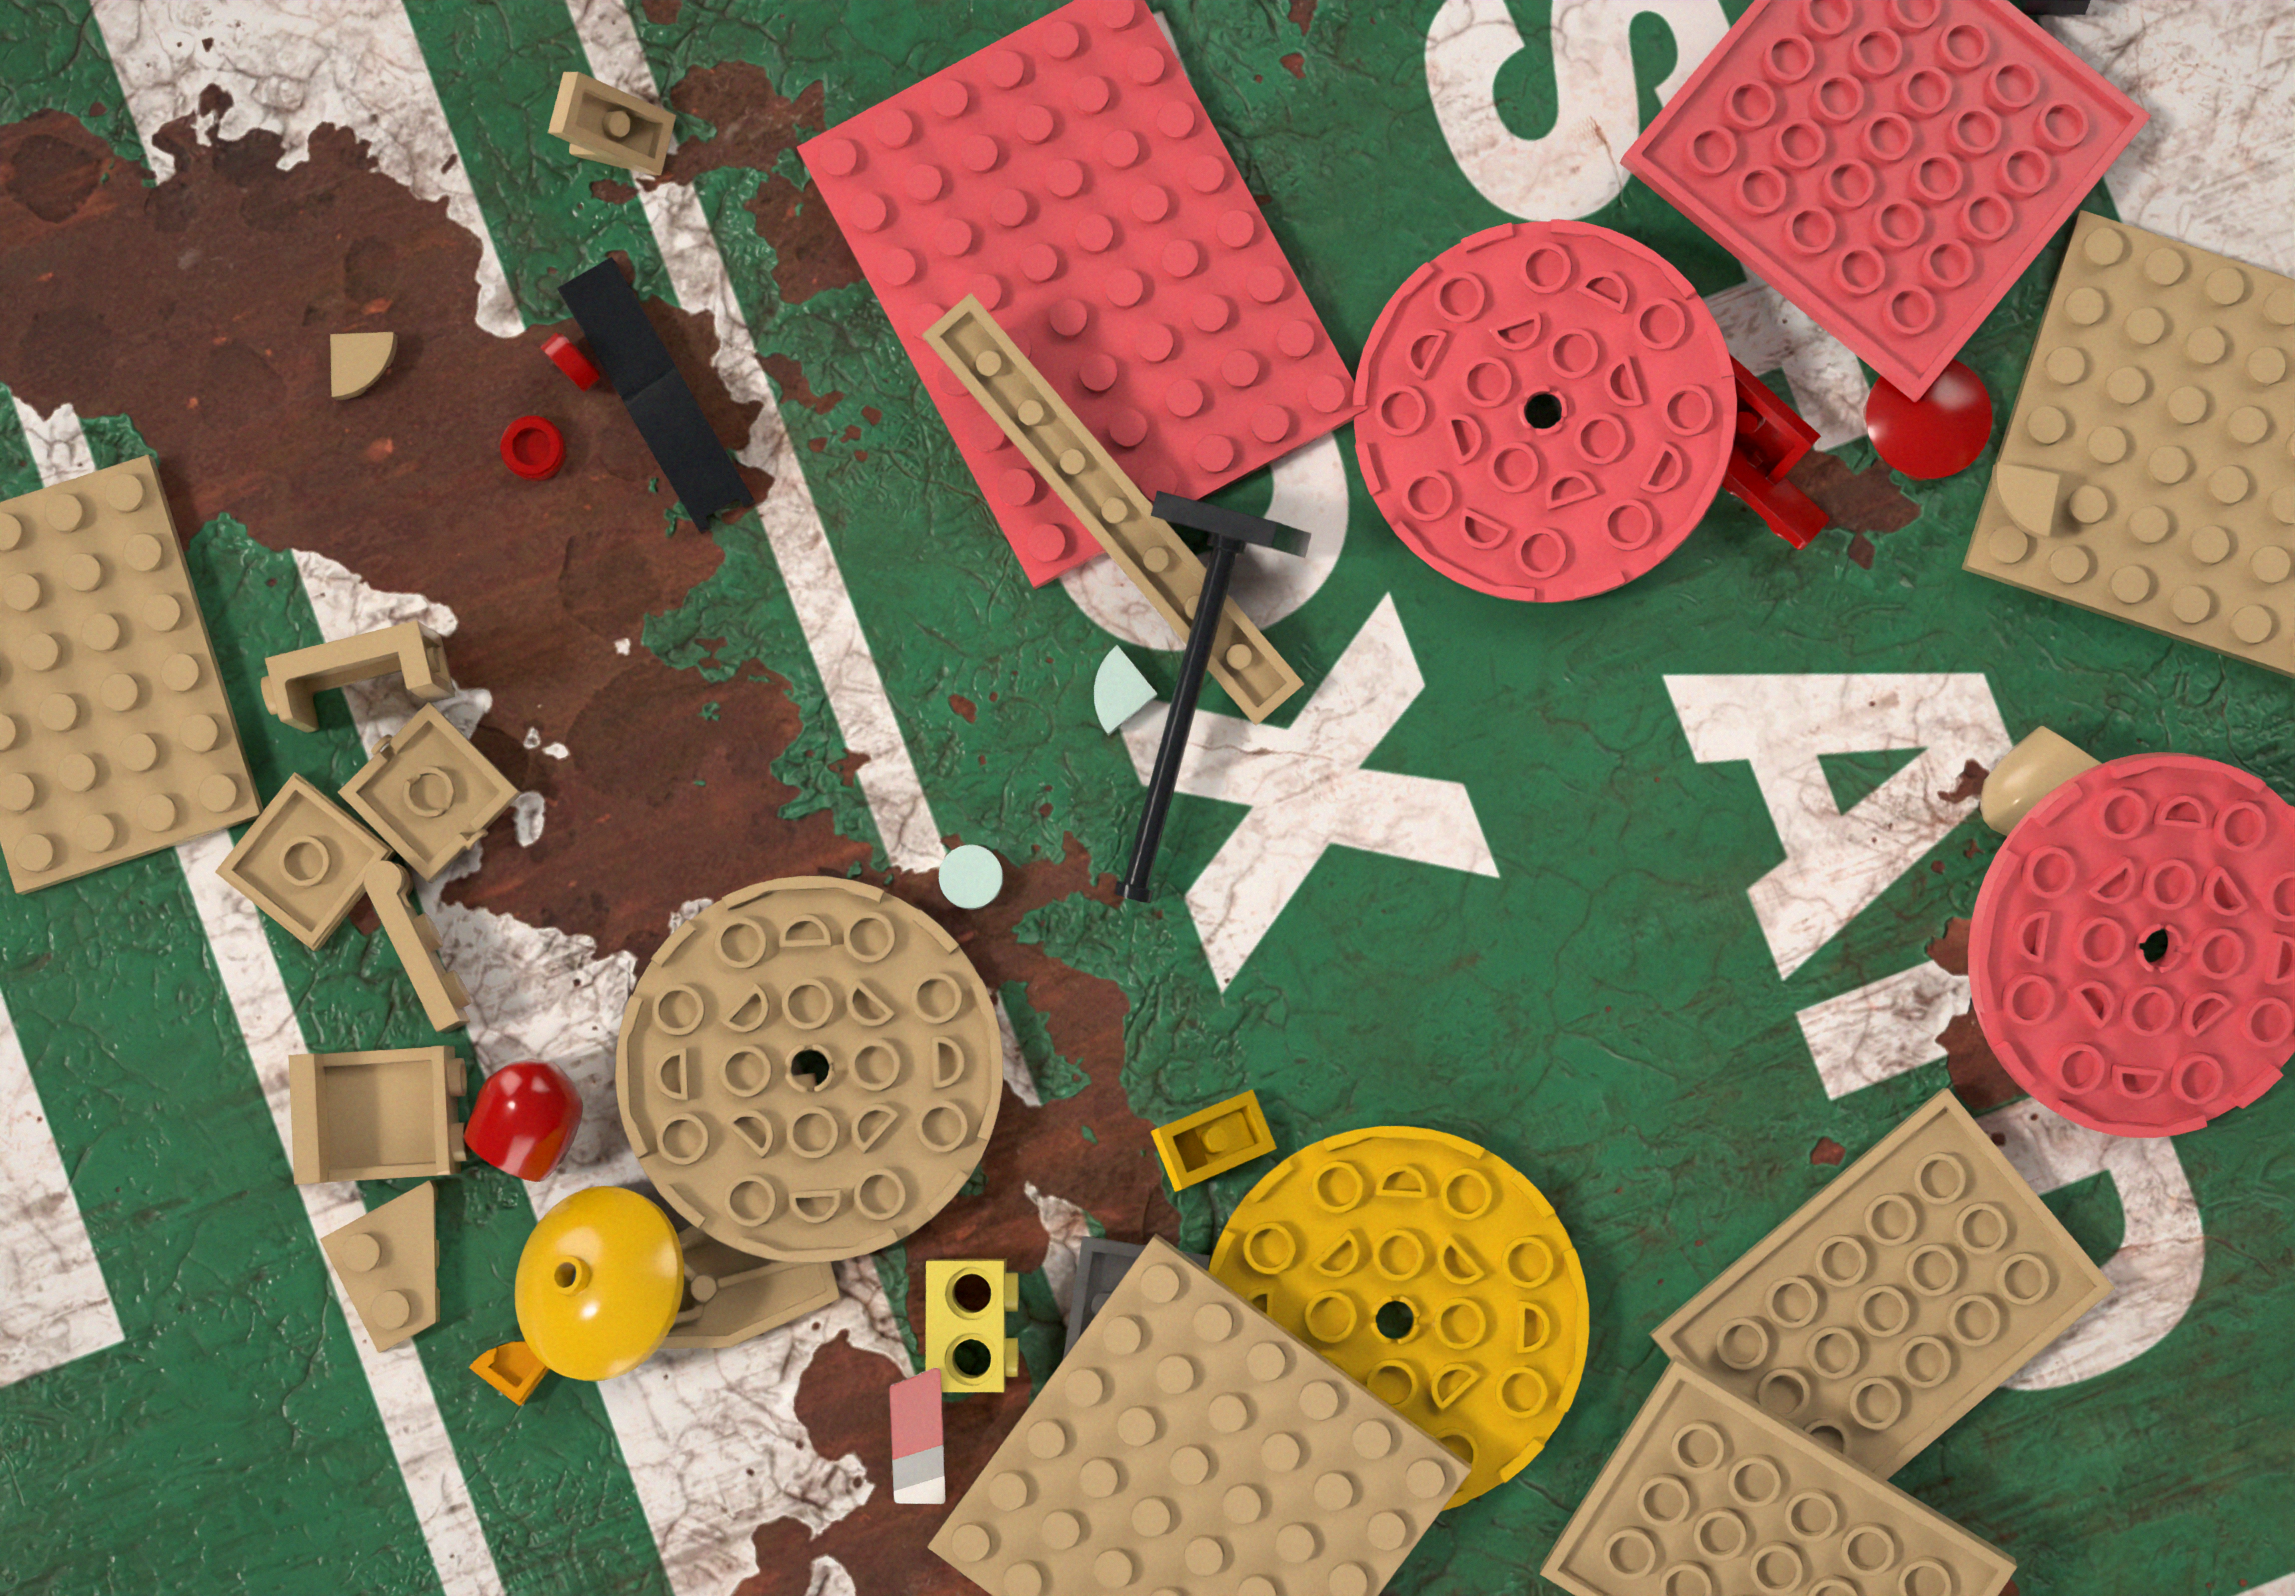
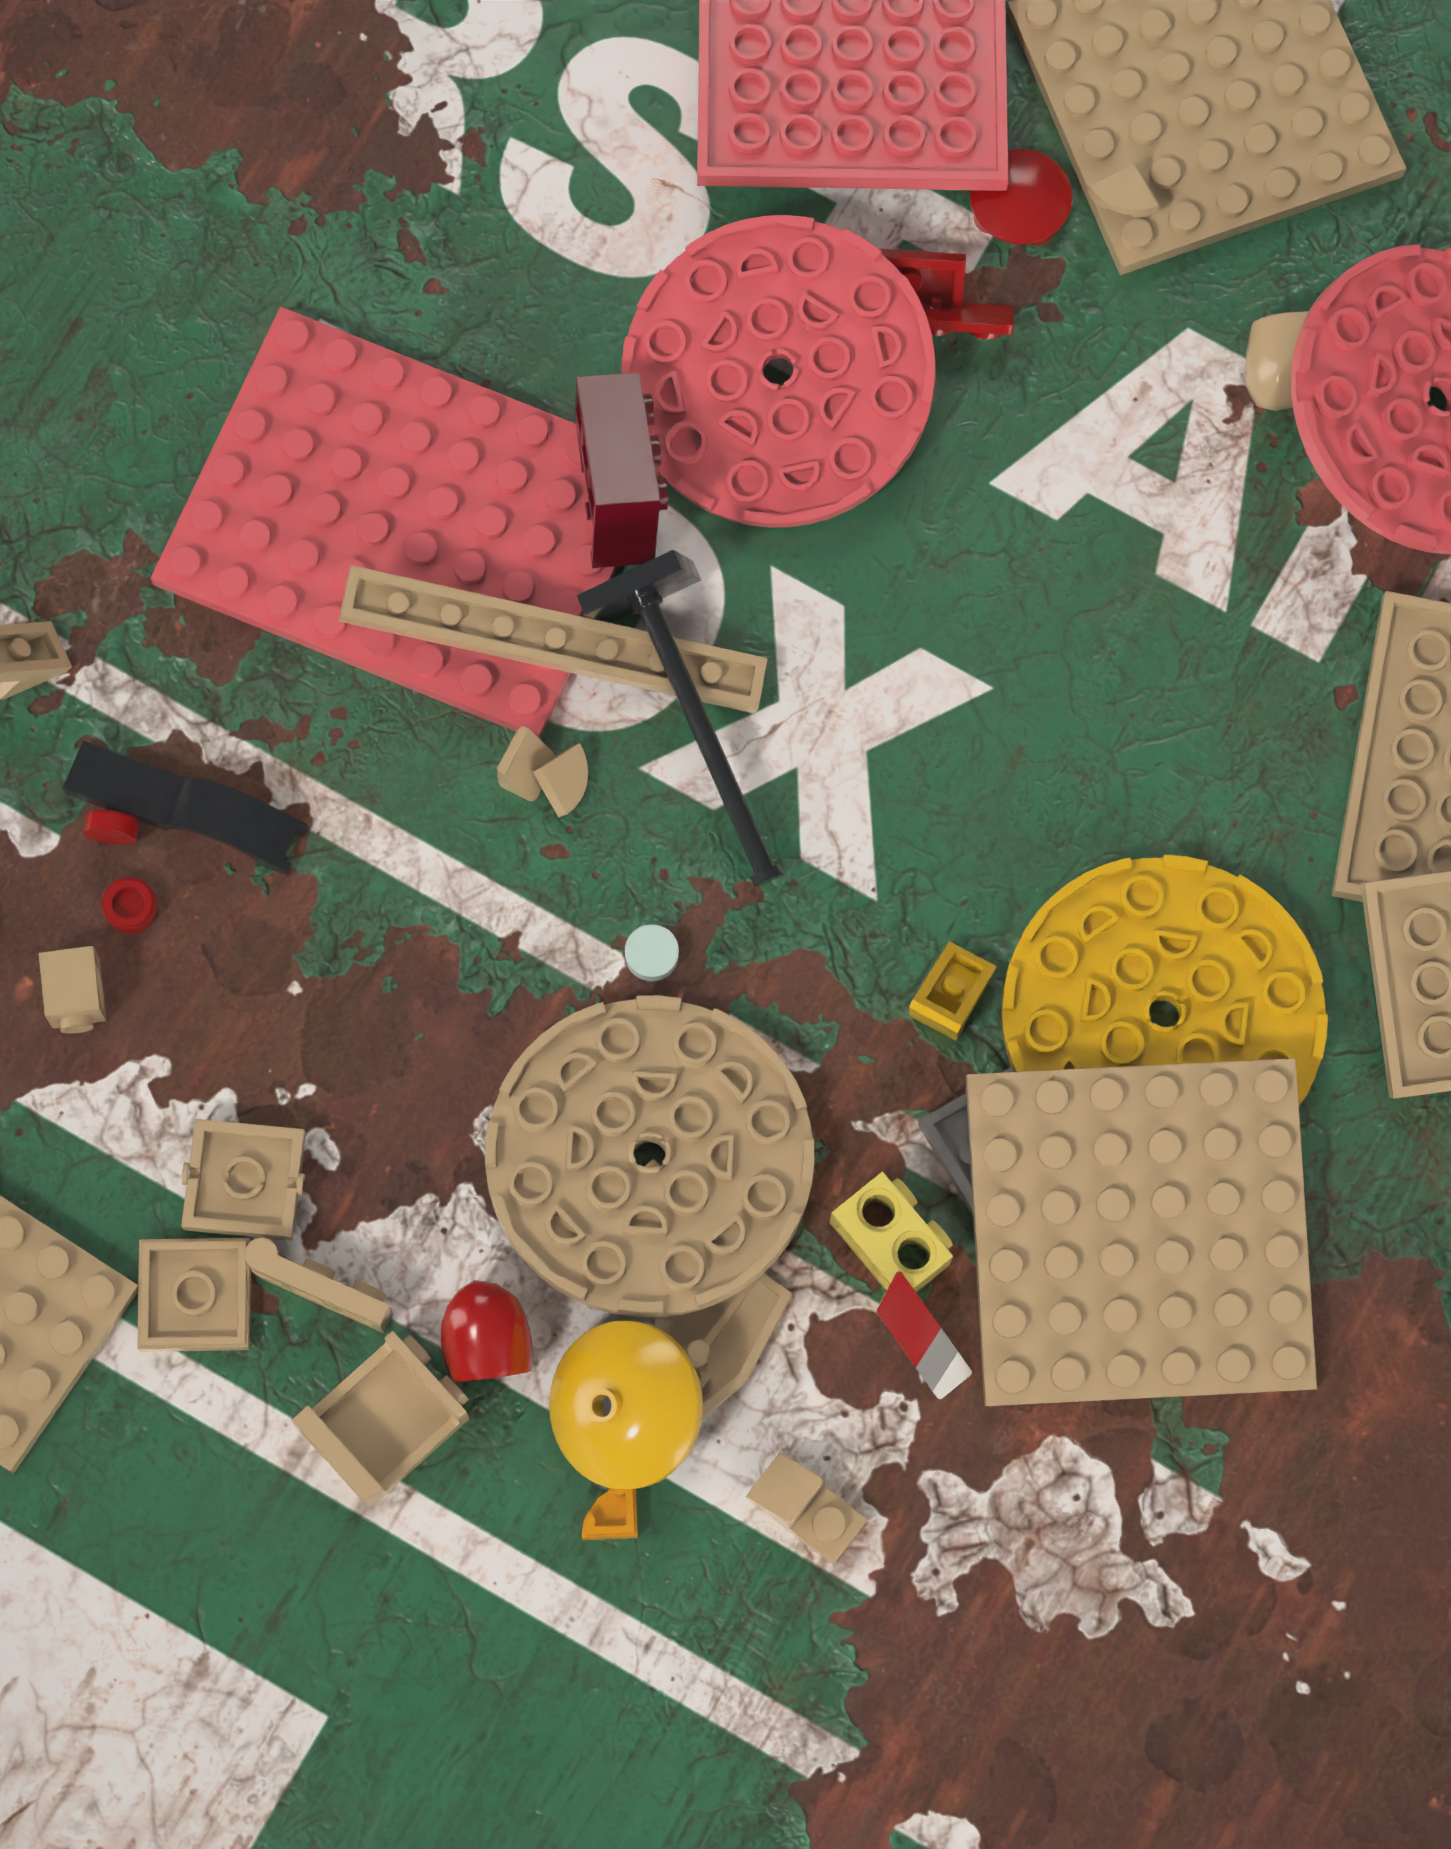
camera: 45 degrees left, 10 degrees down
tan panel [261,620,455,733] -> none
tan wing [320,1180,440,1353] -> none
light aqua tile [1094,645,1157,736] -> none
none -> tan brick [39,946,107,1034]
none -> tan slope [497,726,555,801]
none -> tan tile [532,743,588,818]
none -> wedge [575,373,668,568]
none -> tan slope [745,1452,868,1566]

